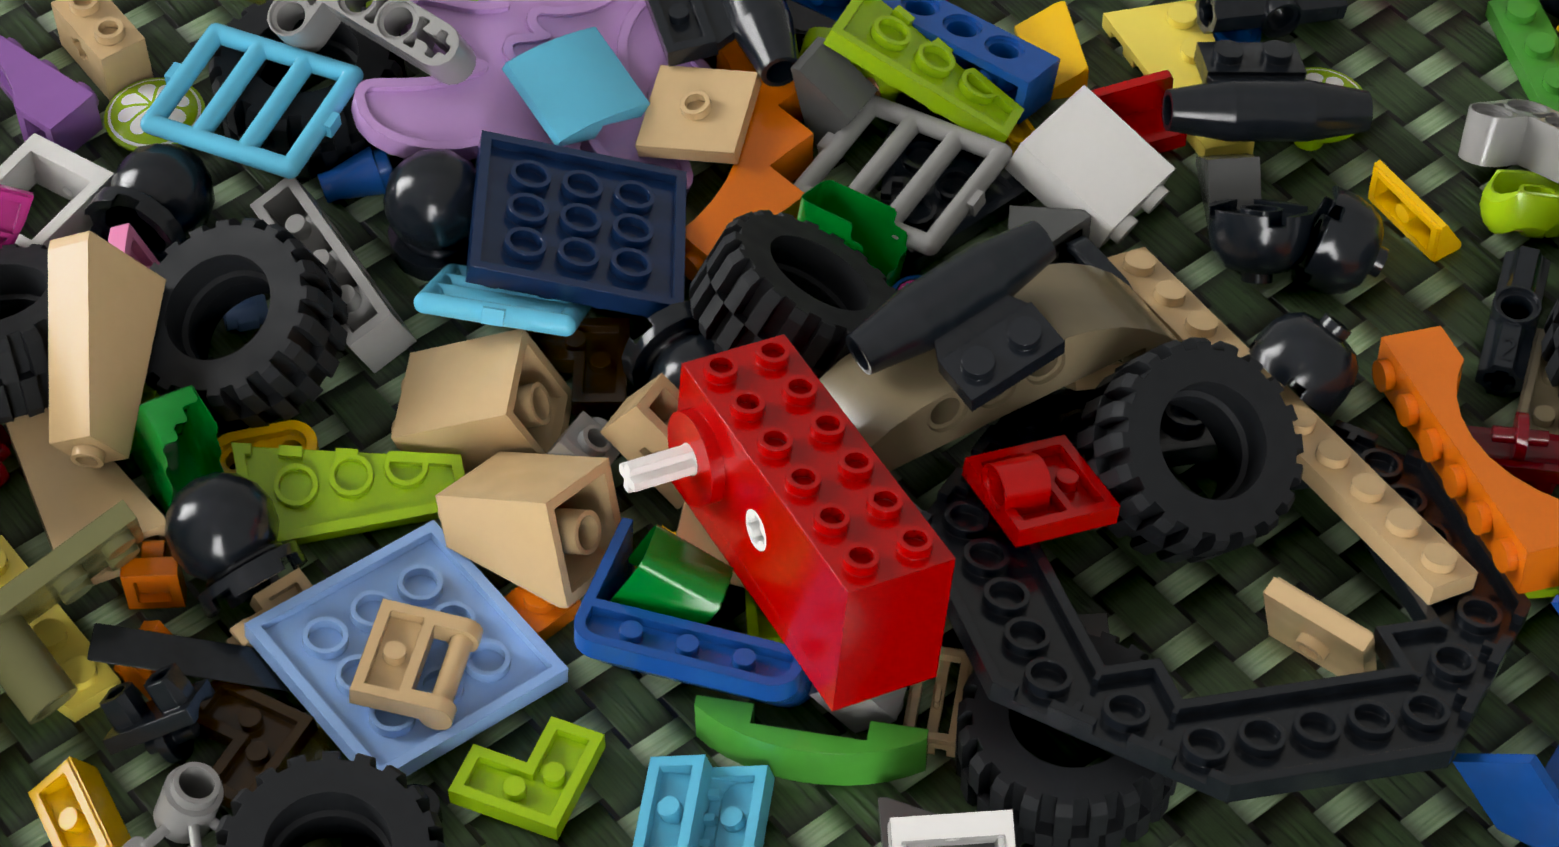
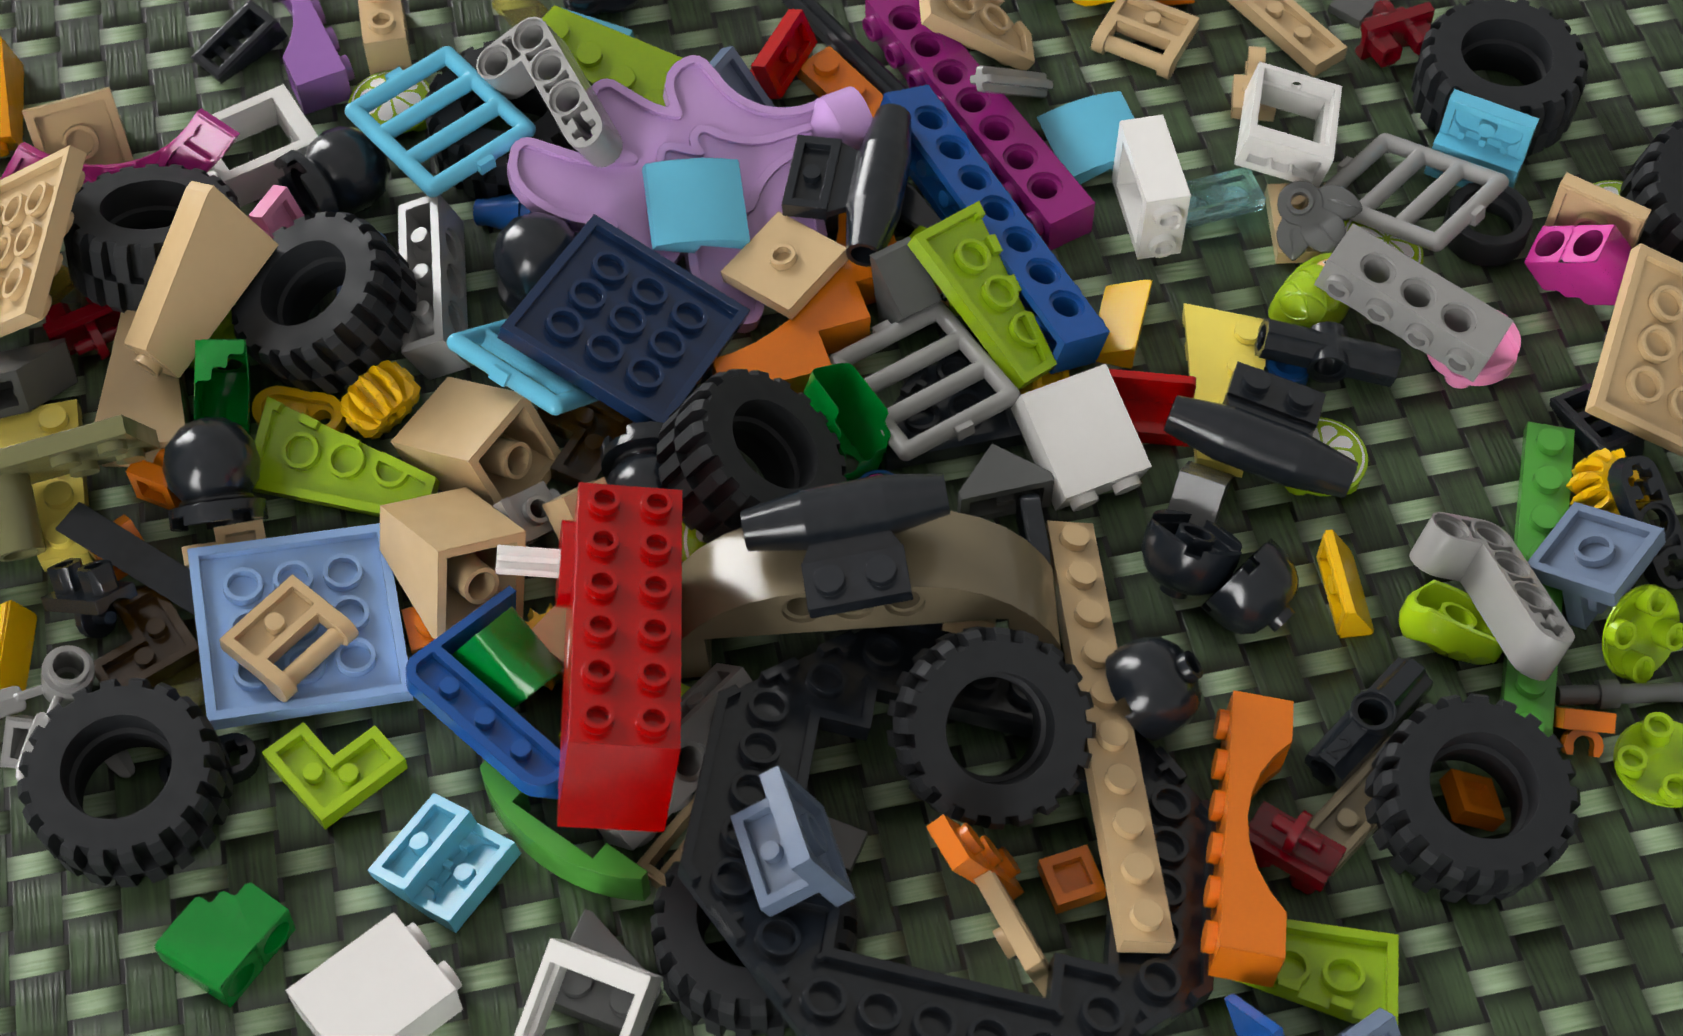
camera: 25 degrees right, 5 degrees up
red plate [962,435,1120,548] -> none
none -> yellow gear [340,360,421,439]
none -> sand blue bracket [730,765,856,917]
none -> orange plate [926,814,1024,900]
none -> orange plate [1037,844,1106,914]

